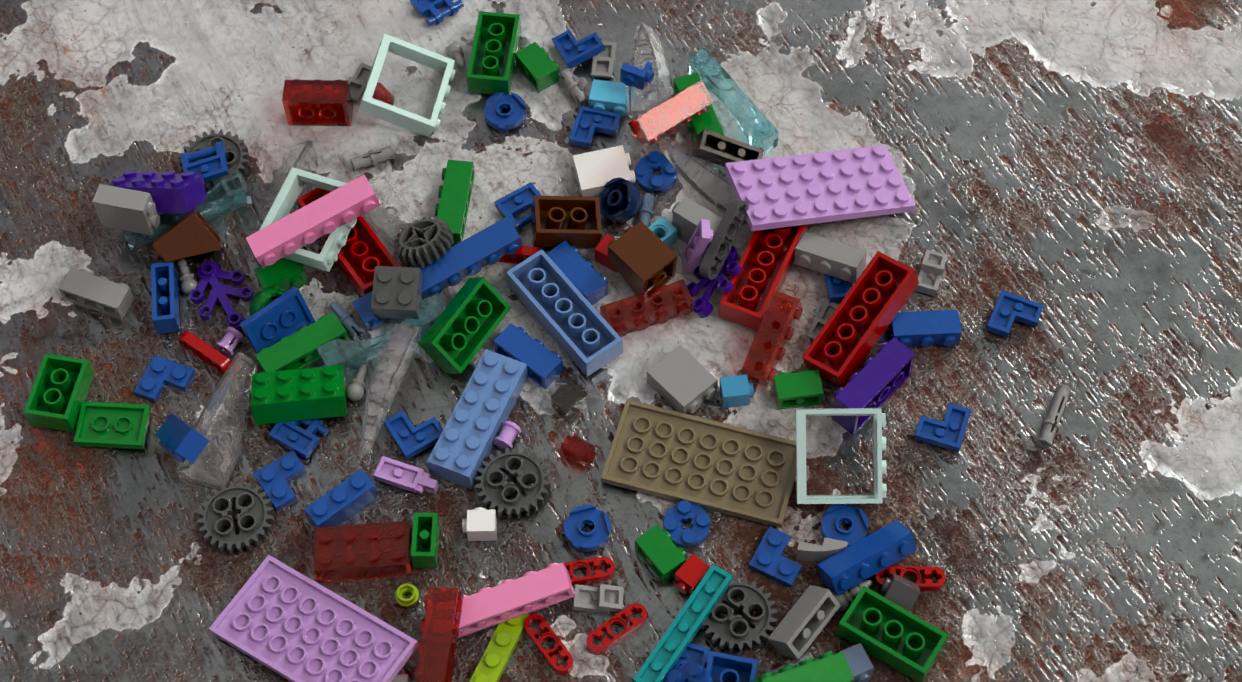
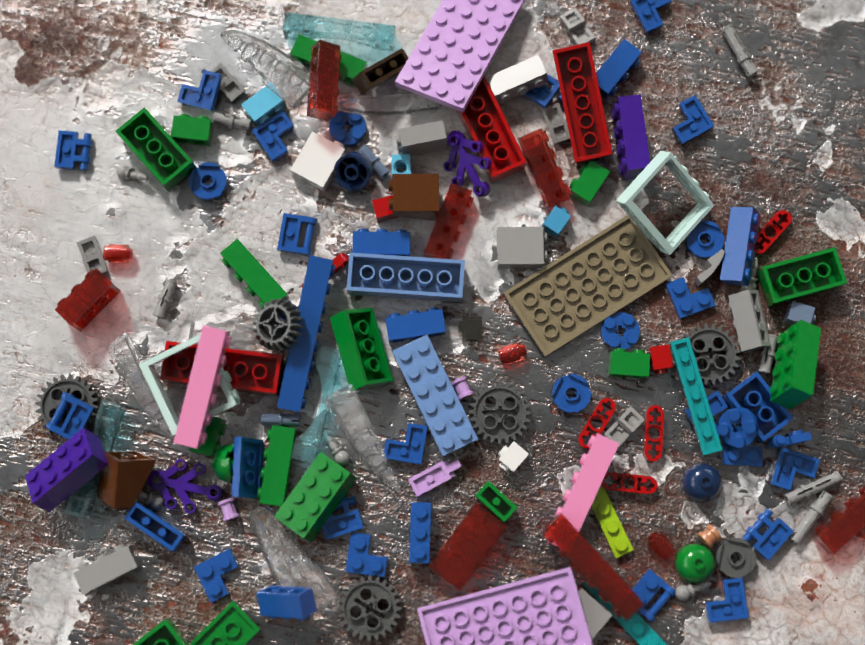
camera: 50 degrees left, 20 degrees up
light grey brick [92,184,160,236] -> none
red beam [178,330,234,376] -> none
light aqua window [358,34,456,137] -> none
dark grey brick [371,266,423,319] -> none
lime plate [395,583,419,607] -> none
reddish brown brick [531,195,602,248] -> none
blue bracket [620,61,654,90] -> none
lavender plate [682,219,713,274] -> none
dark grey beam [699,198,749,280] -> none
dark grey brick [880,573,920,612] -> none

